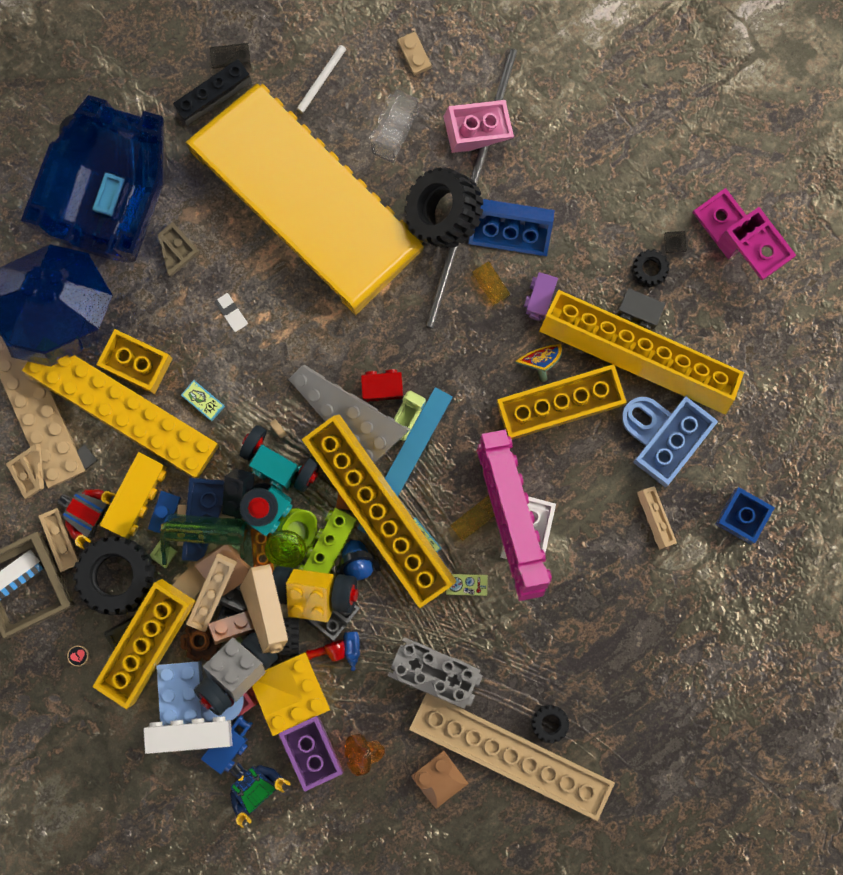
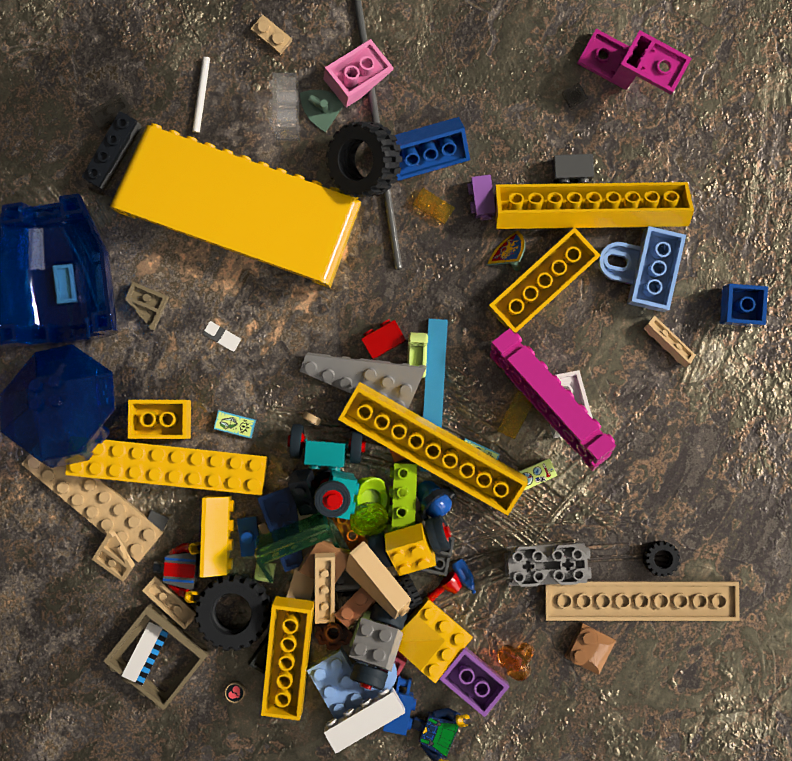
camera: 30 degrees left, 5 degrees up
black tyre [632,249,669,287] -> none
none -> sand green shield [300,90,344,133]

